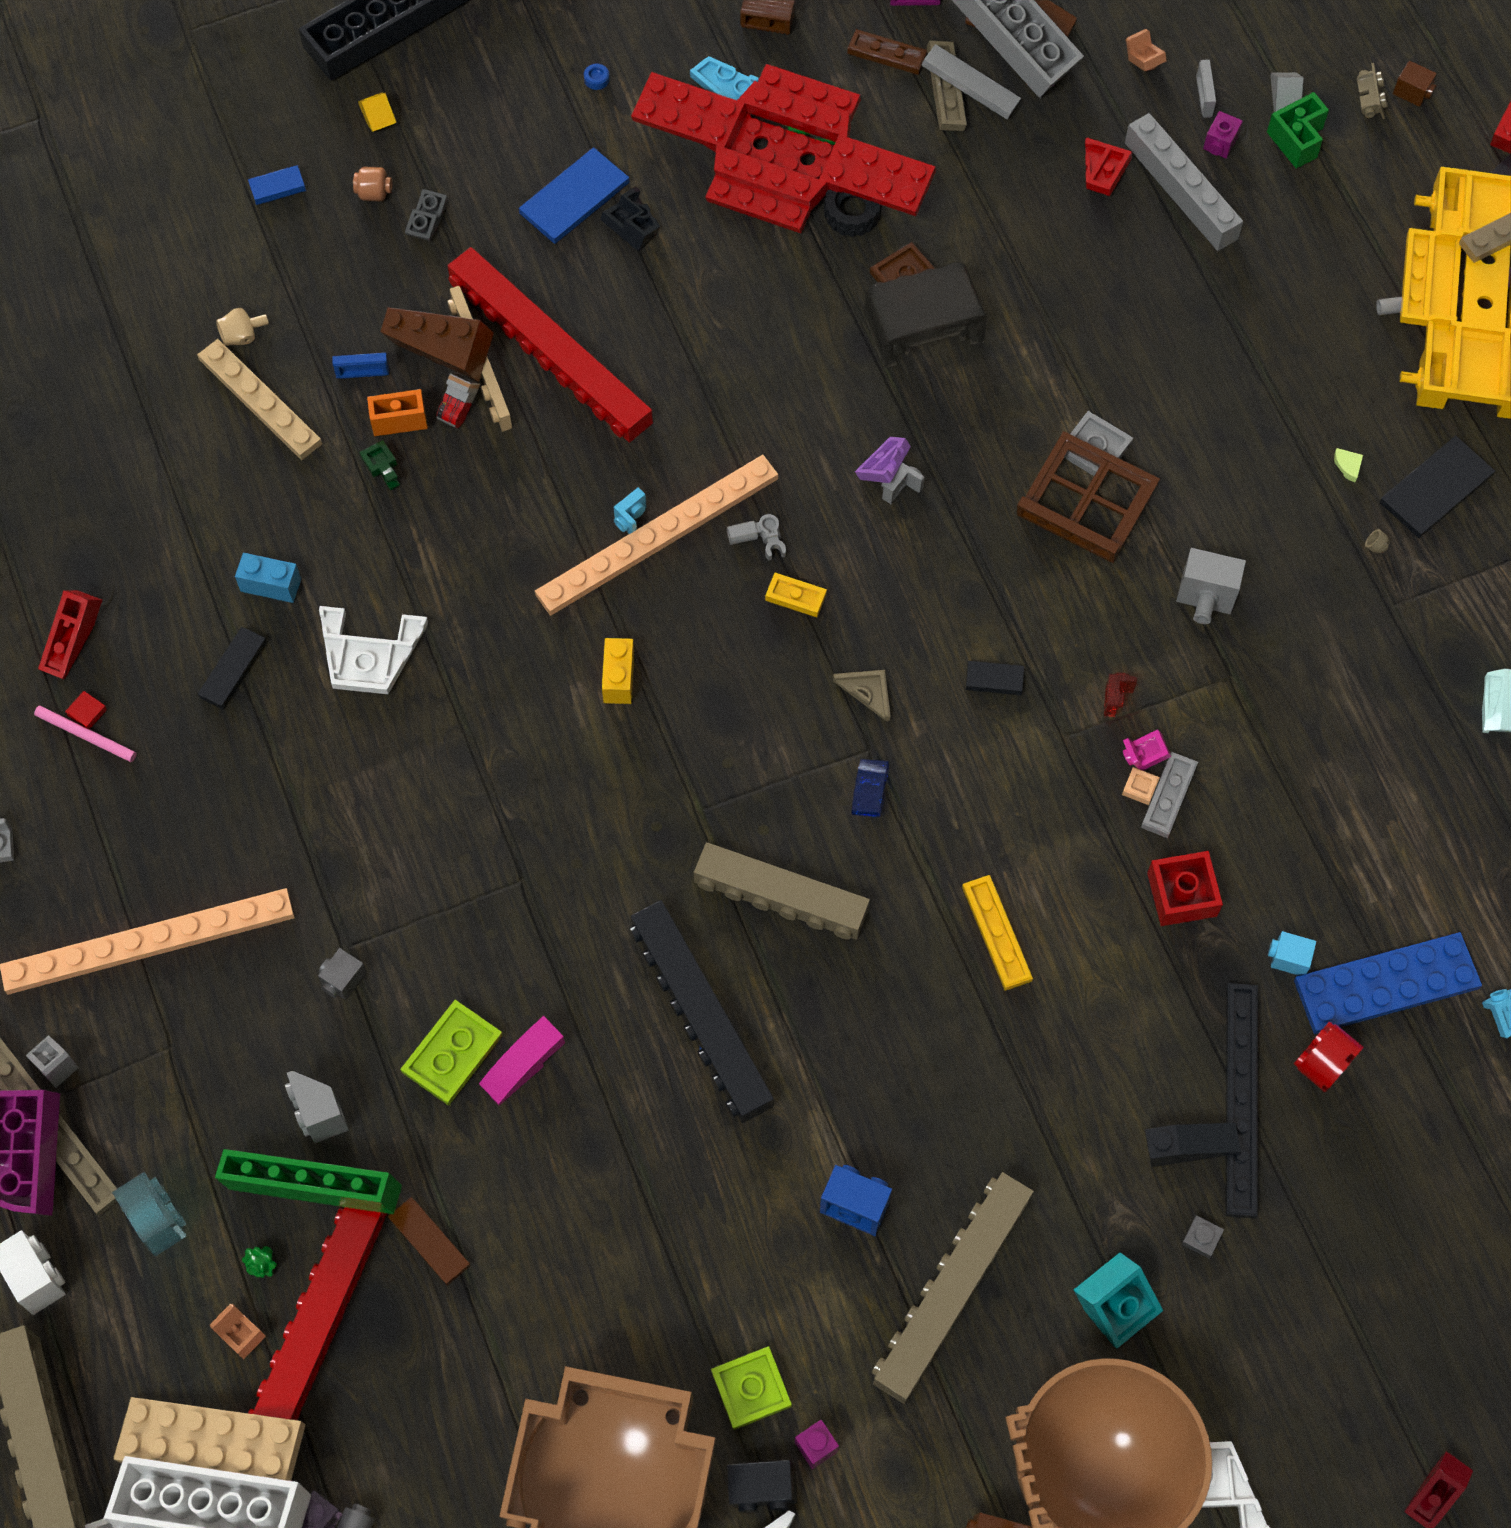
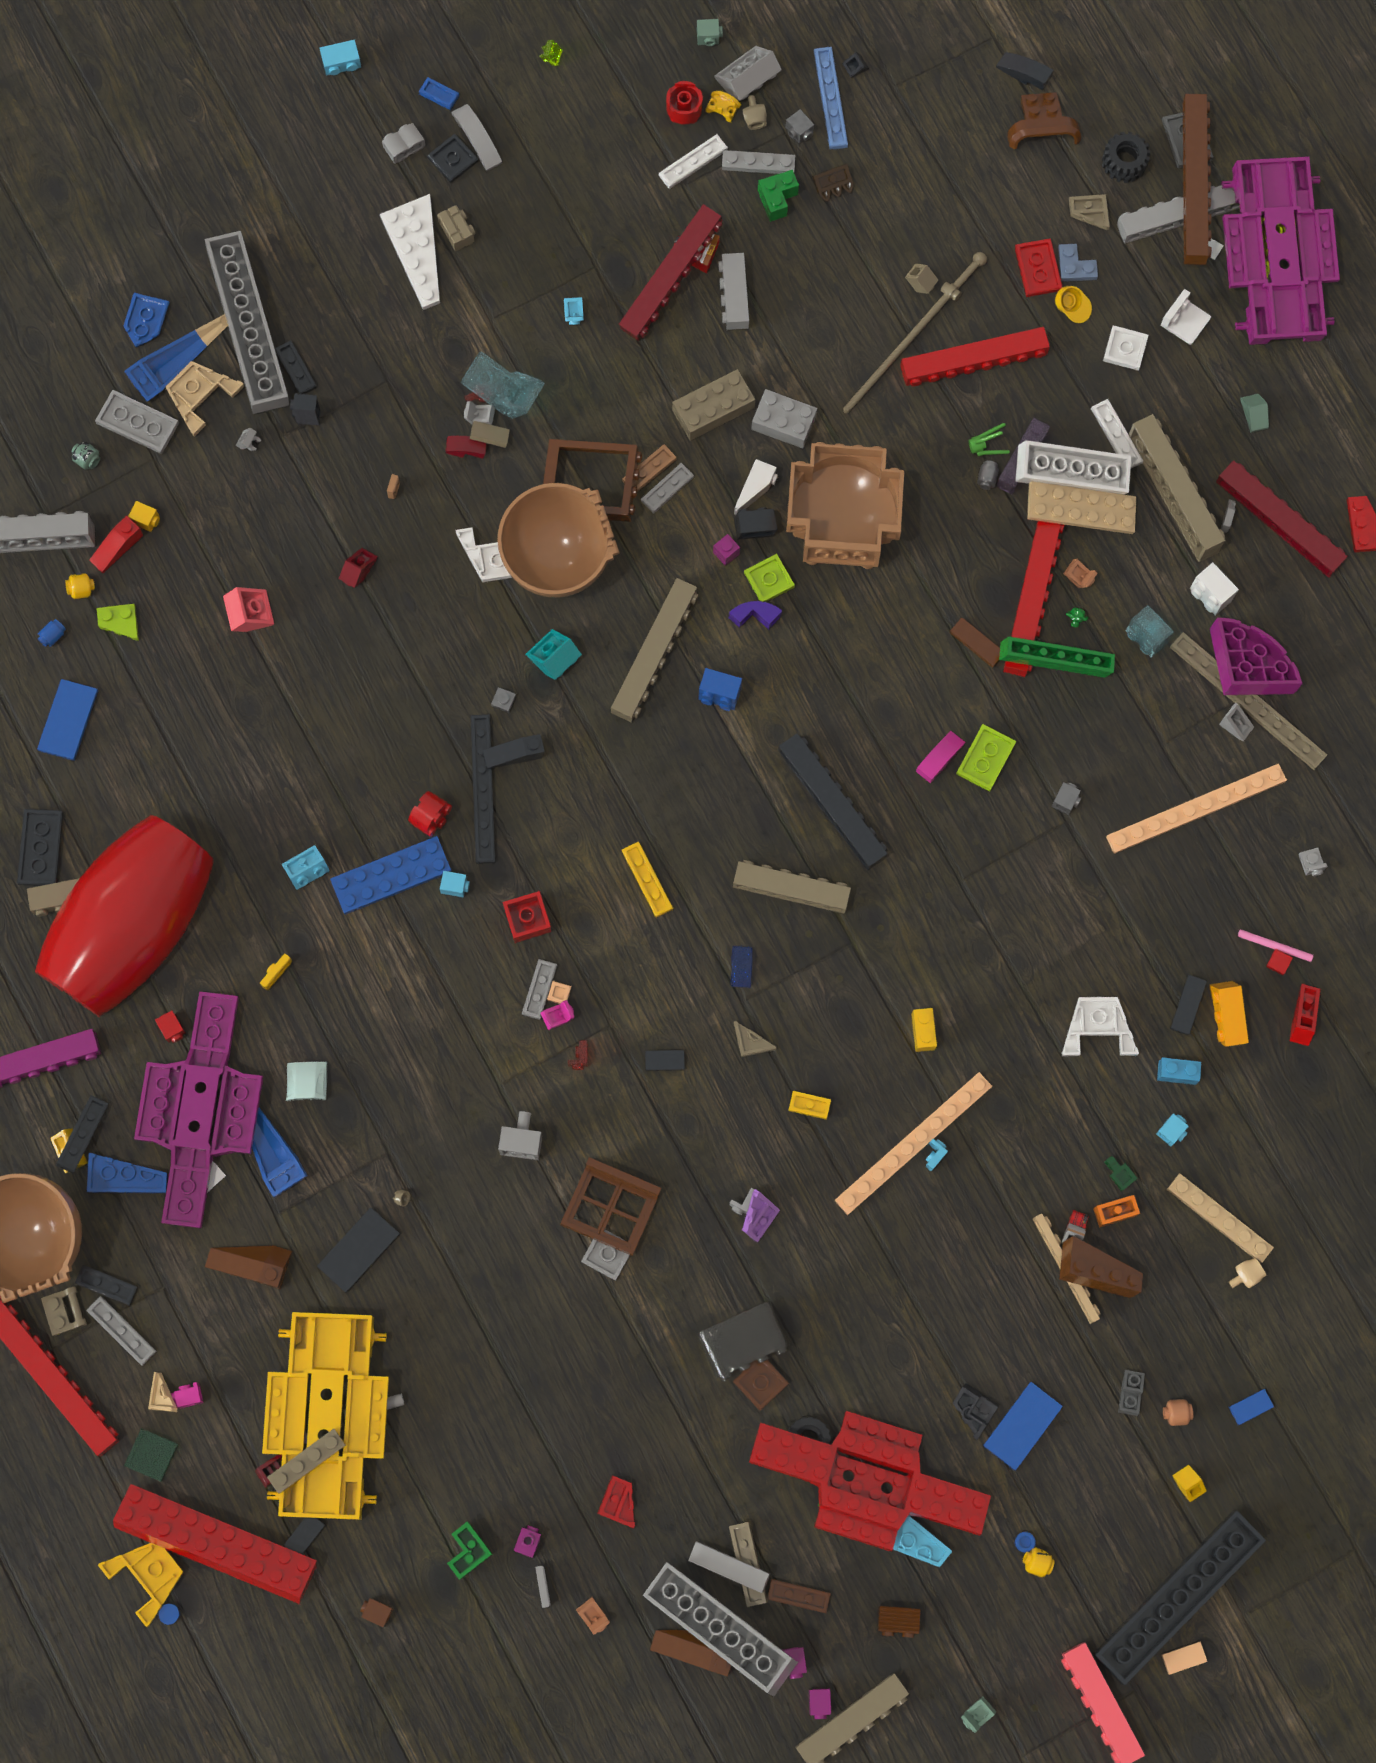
camera: 170 degrees right, 10 degrees up
light grey slope [285,1071,349,1143] -> none
blue tile [332,353,390,379] -> none
red brick [447,247,653,443] -> none
light grey bar [727,514,786,561] -> none
light grey brick [1125,113,1243,251] -> none
light grey slope [1271,73,1303,112] -> none
yellowish green tile [1334,448,1363,482] -> none
dark tan hinge [1357,63,1388,119] -> none
none -> dark purple brick [729,601,782,630]
none -> yellow head [1023,1547,1054,1577]
none -> medium azure brick [1156,1114,1188,1146]
none -> light orange wedge [1210,981,1249,1047]

